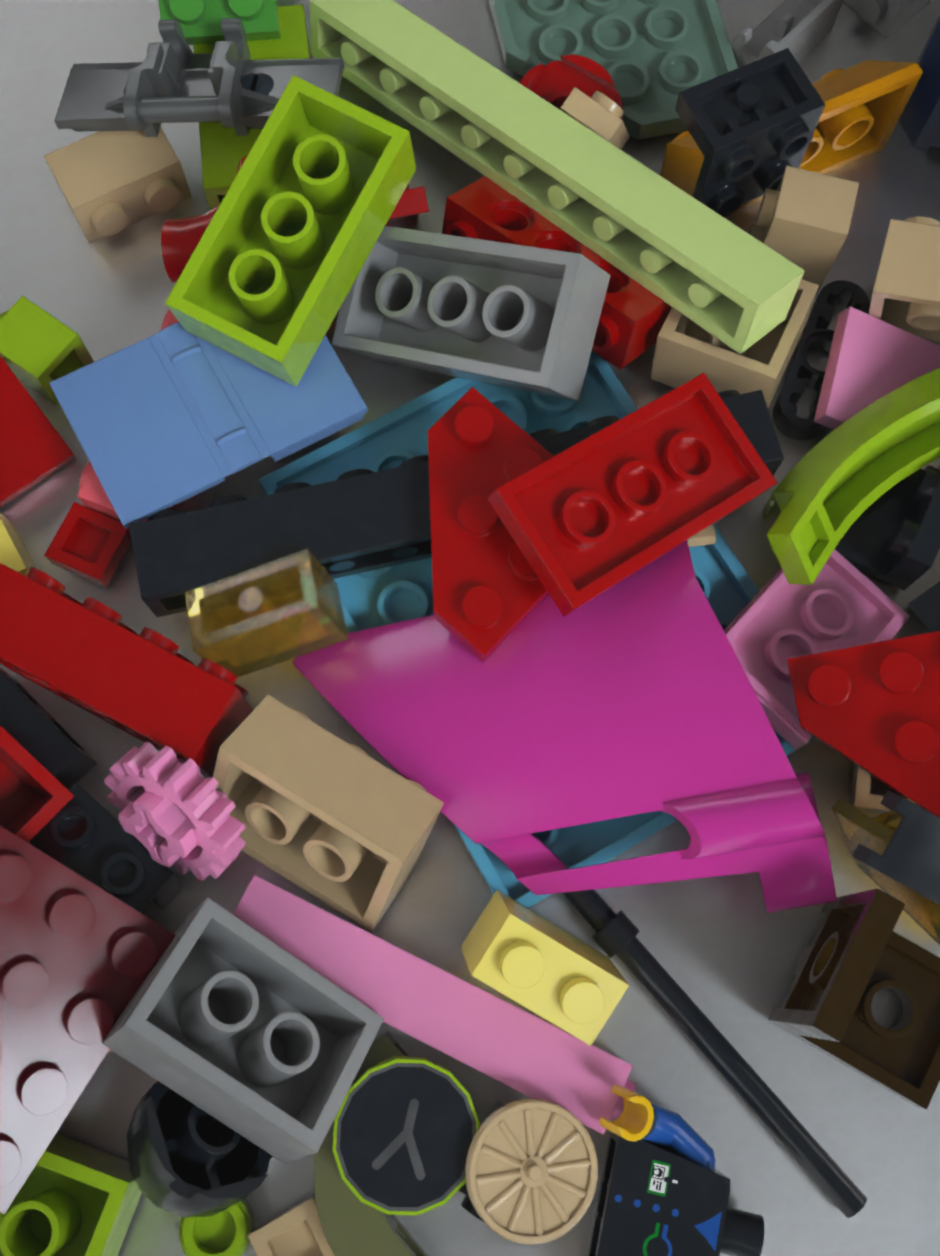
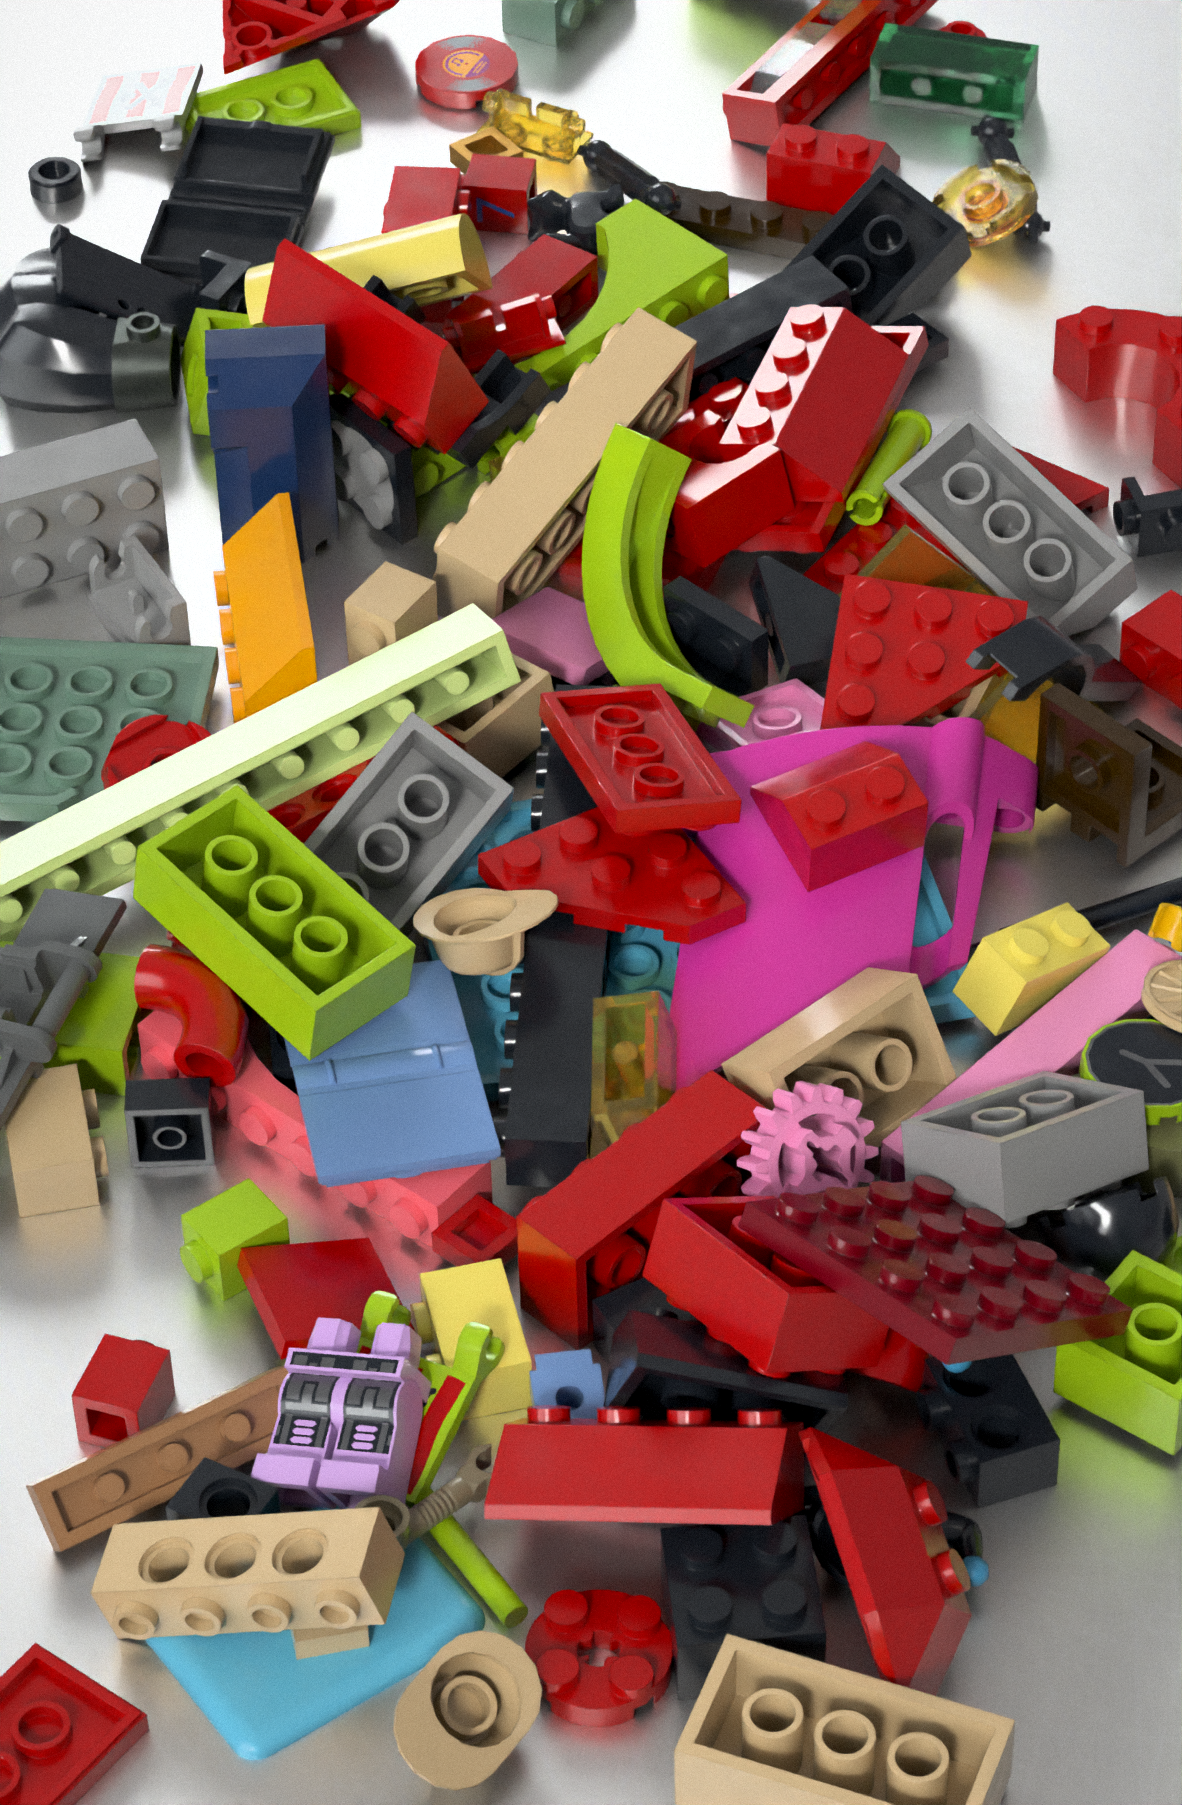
camera: 70 degrees left, 30 degrees down
tan plate [561,87,630,150] -> none
black bracket [675,48,825,217] -> none
none -> black piece [124,1078,216,1168]
none -> tan piece [413,888,558,976]
none -> red slope [750,741,929,892]

